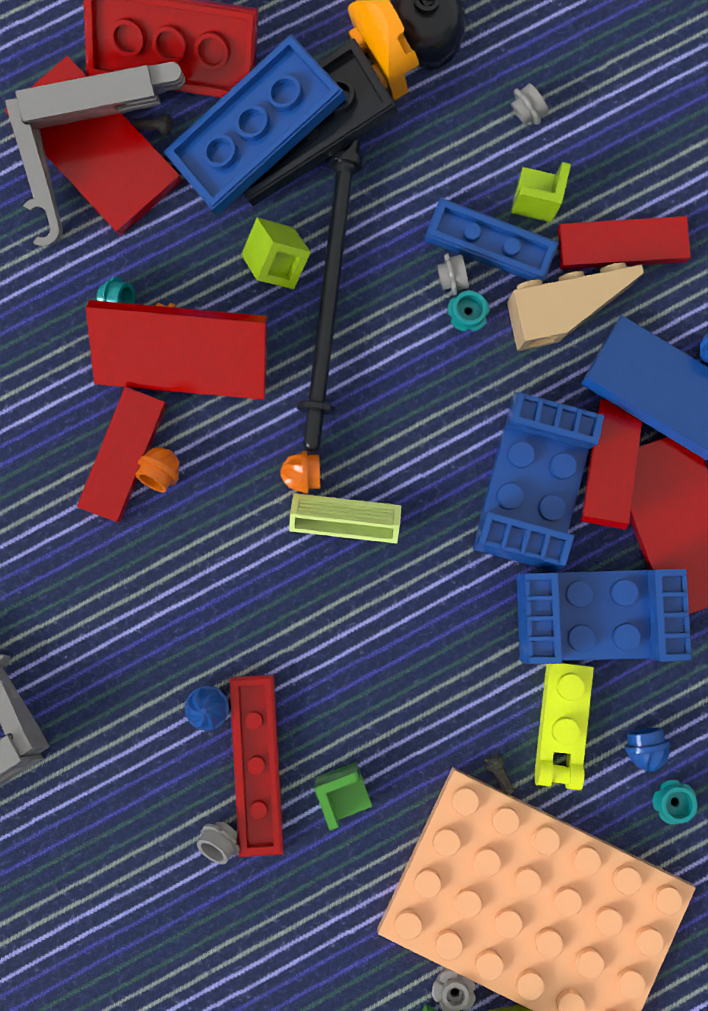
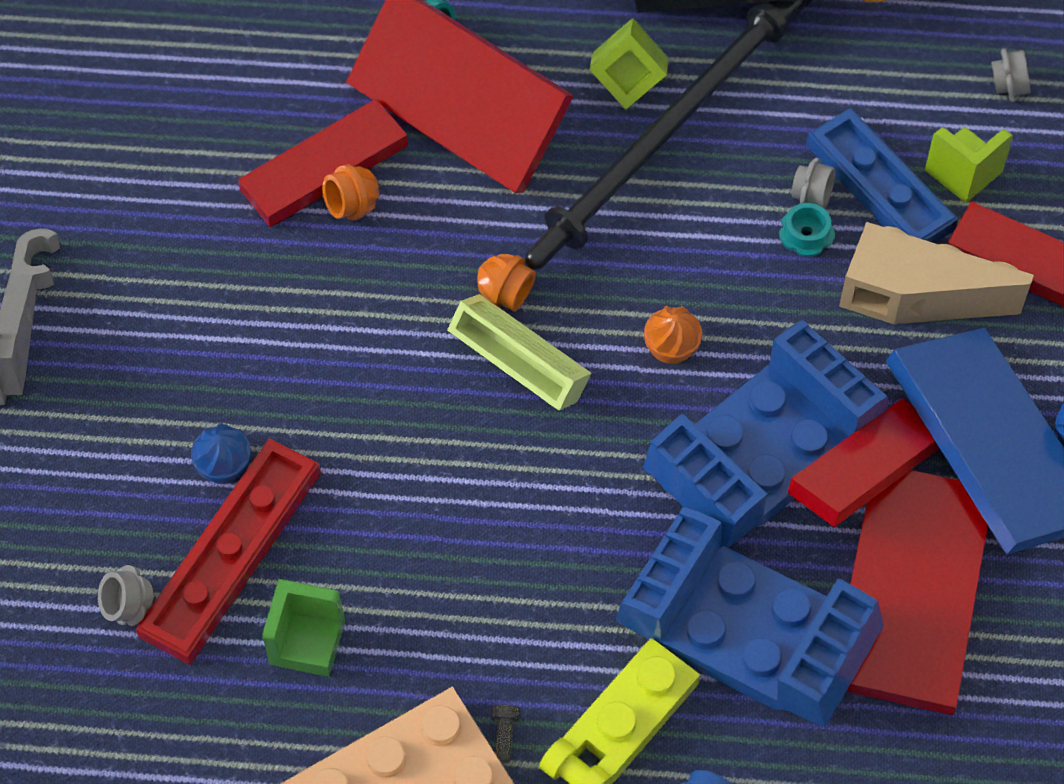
camera: 35 degrees right, 25 degrees down
none -> orange plate [644,306,702,364]

